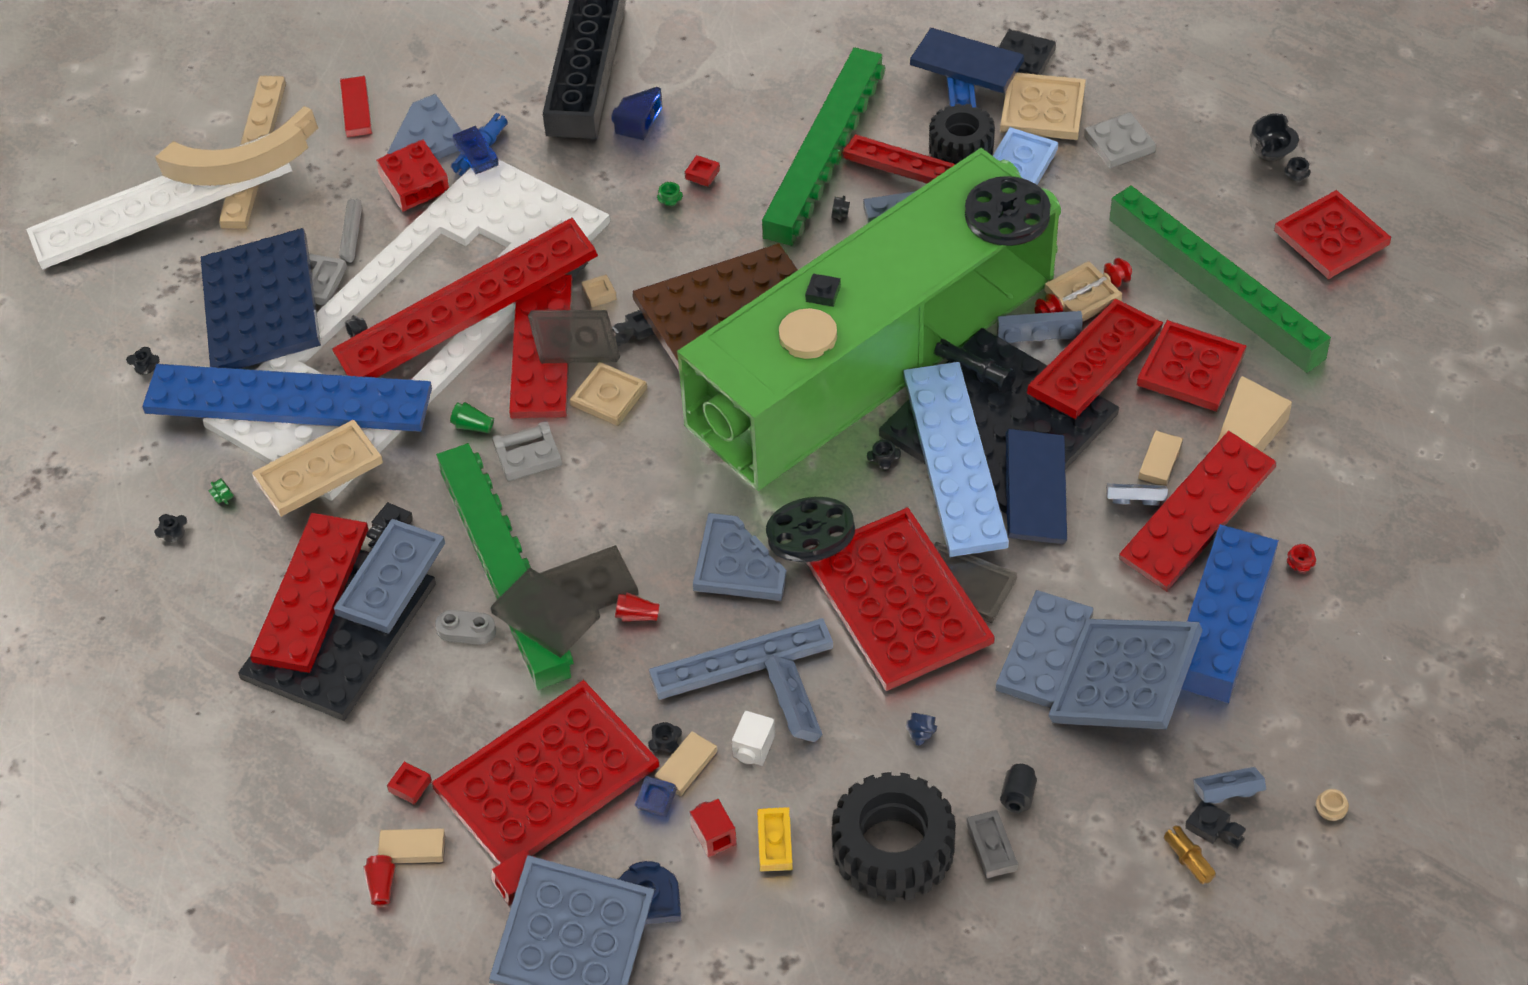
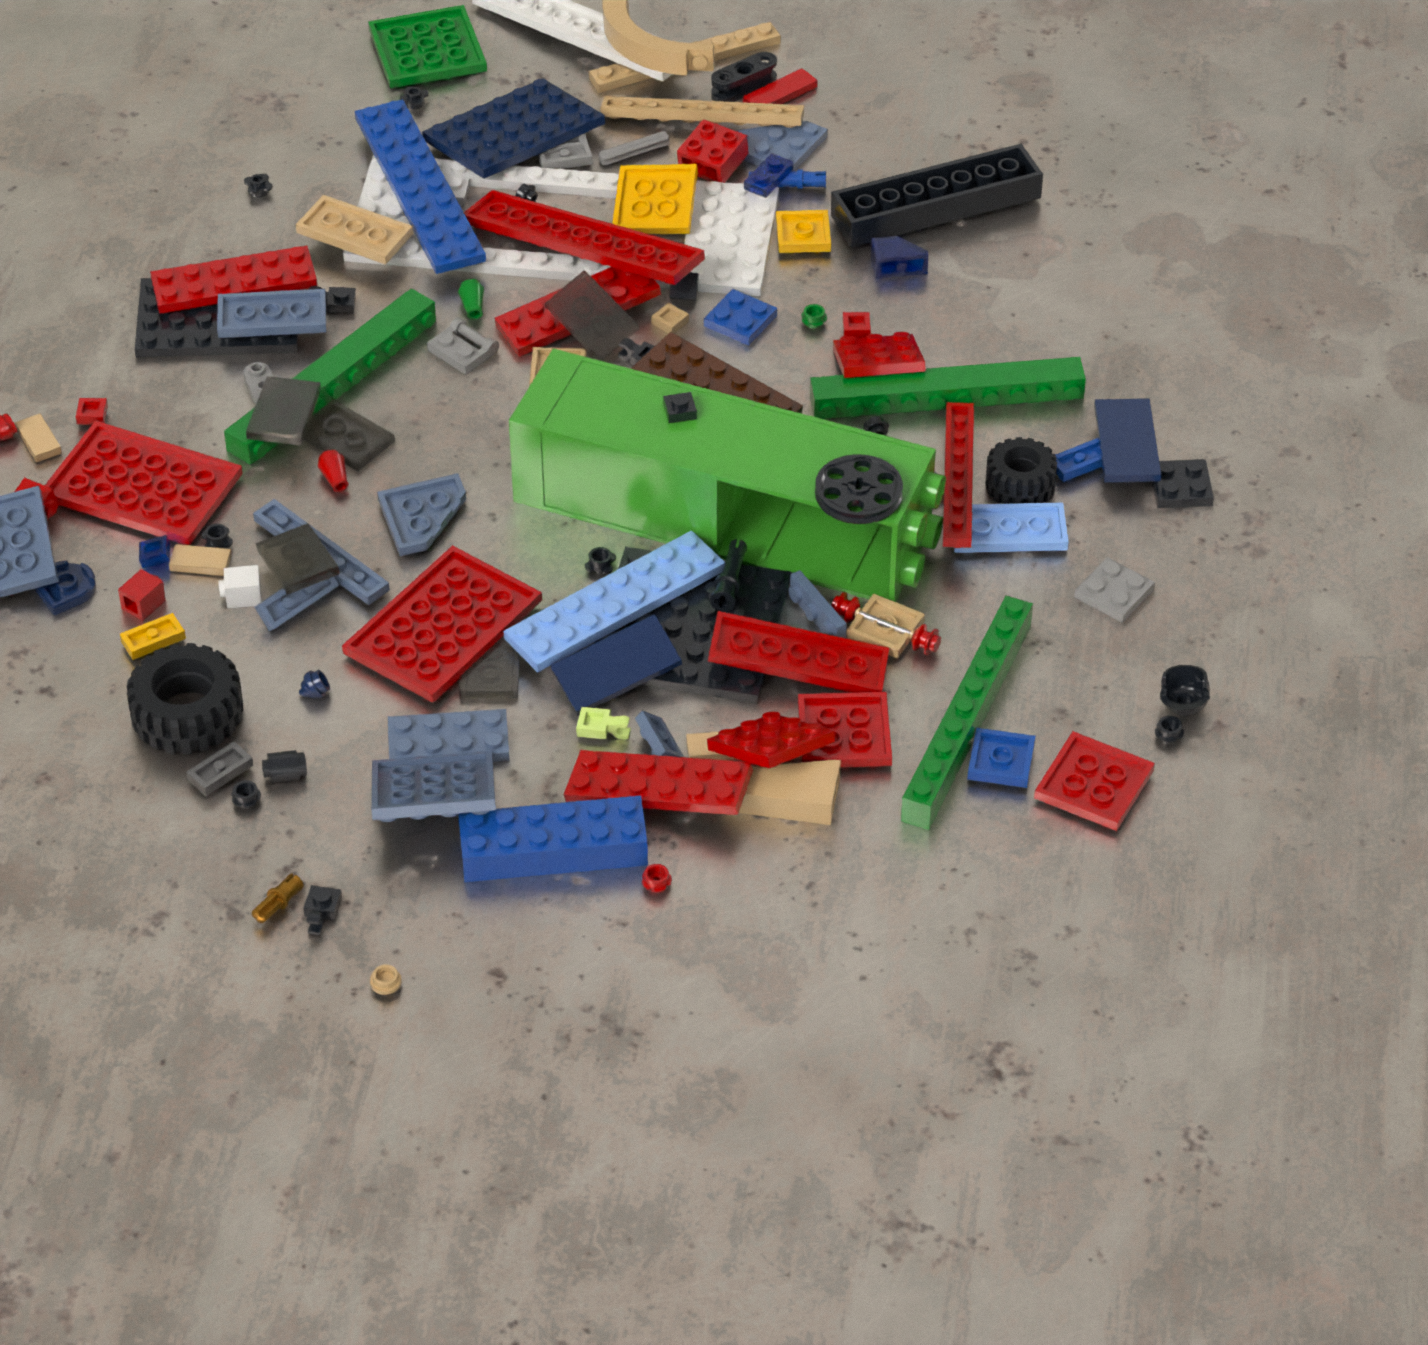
camera: 60 degrees right, 5 degrees down
green plate [208,478,235,505] -> none
black wedge [766,497,855,562] -> none
tan tile [779,308,837,359] -> none
tan plate [1000,73,1086,140] -> none
sand blue plate [1193,767,1266,804] -> none
none -> black plate [231,780,261,808]
none -> clear smoke tile [255,523,340,594]
none -> green plate [368,5,487,88]
none -> yellowish green plate [576,707,631,740]
none -> tan plate [600,96,804,128]
none -> yellow plate [612,164,698,234]
none -> blue plate [704,289,777,346]
none -> red plate [707,711,835,769]
none -> black piece [711,52,777,102]
none -> yellow plate [776,210,831,253]
none -> red plate [833,332,925,378]
none -> blue plate [967,728,1036,788]

